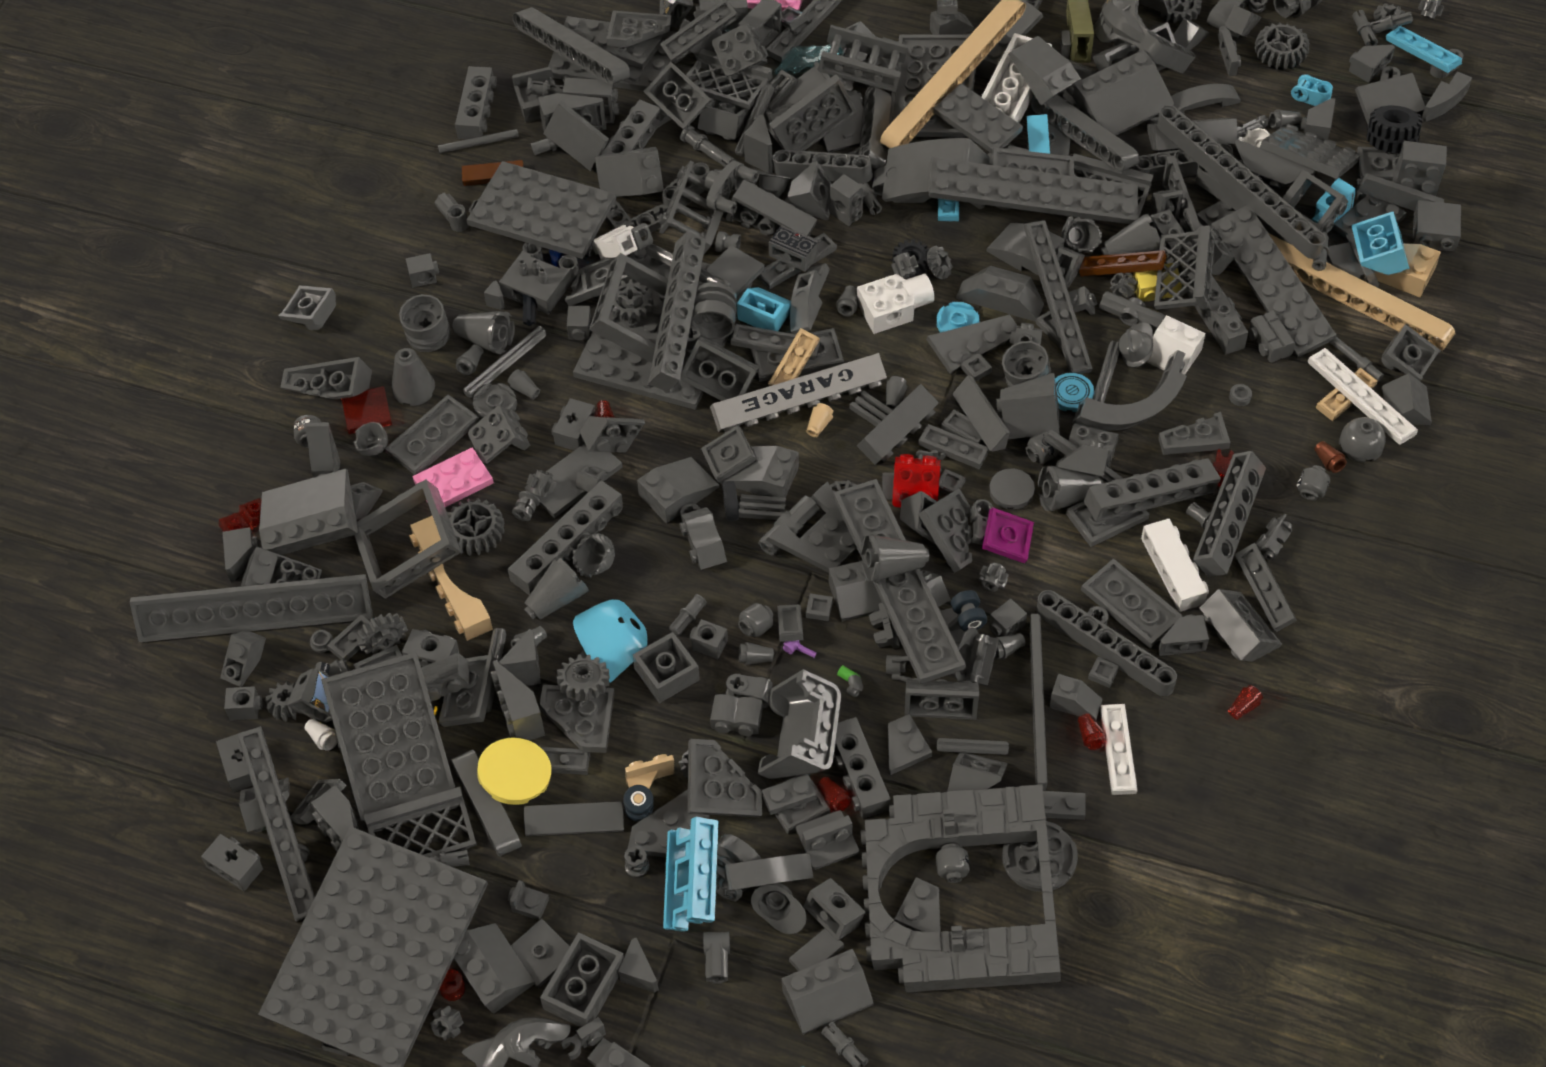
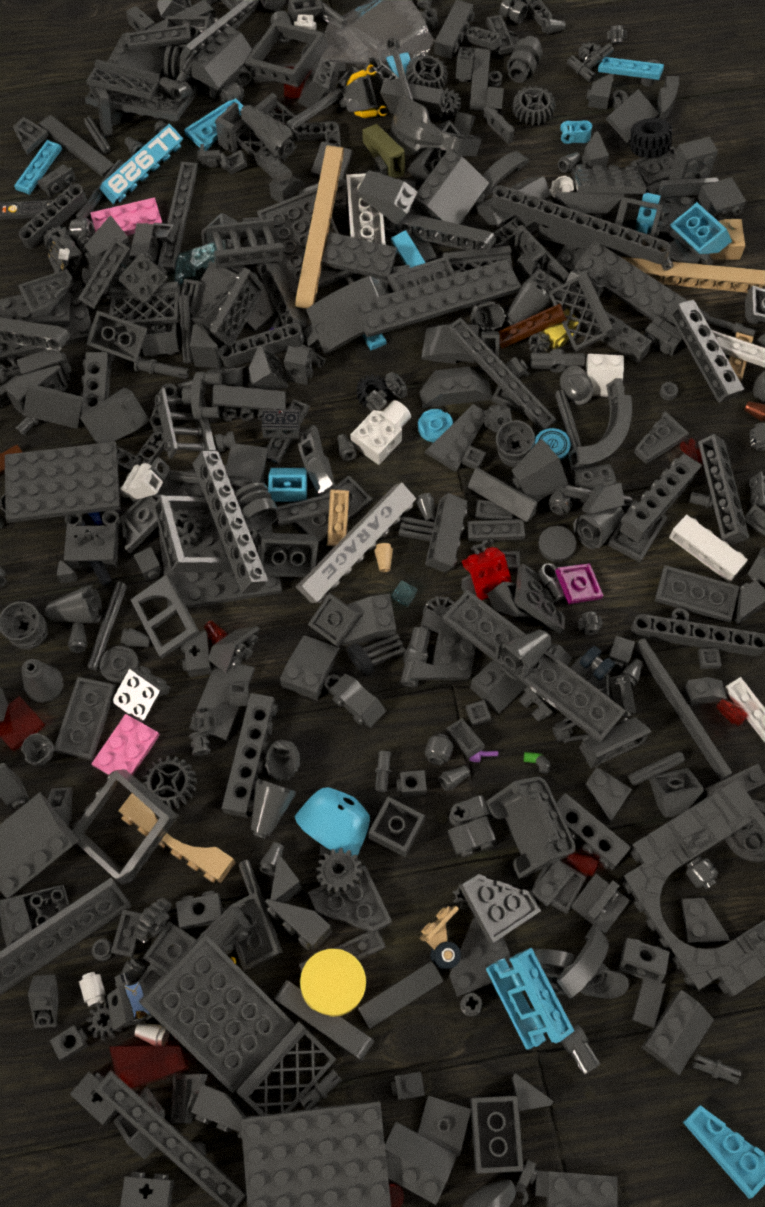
camera: 30 degrees left, 10 degrees up
dark grey axle [1237,115,1269,139] -> none
none -> white brick [79,972,106,1007]
none -> clear red wedge [109,1046,190,1090]
none -> dark grey window [131,574,199,658]
none -> clear light blue plate [392,580,418,607]
none -> dark grey brick [669,300,744,403]

